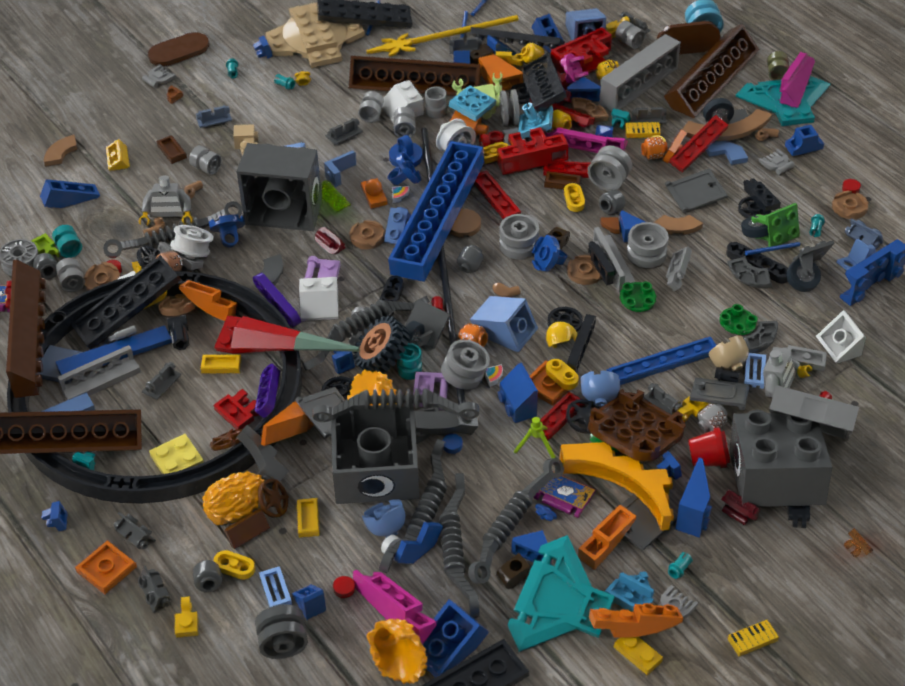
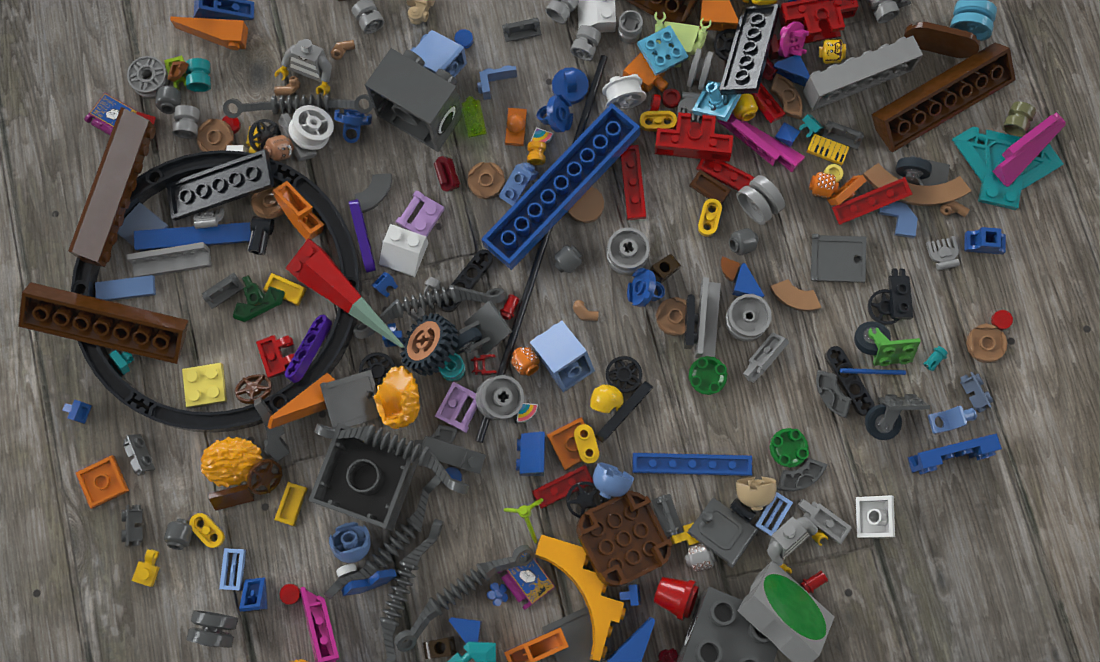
camera: 25 degrees right, 30 degrees up
none -> dark orange tile [167,61,189,82]
none -> orange slope [170,16,248,50]
none -> dark green piece [233,275,285,322]
none -> blue tile [371,272,398,297]
none -> red piece [470,354,497,375]
none -> light orange wheel [527,141,546,165]

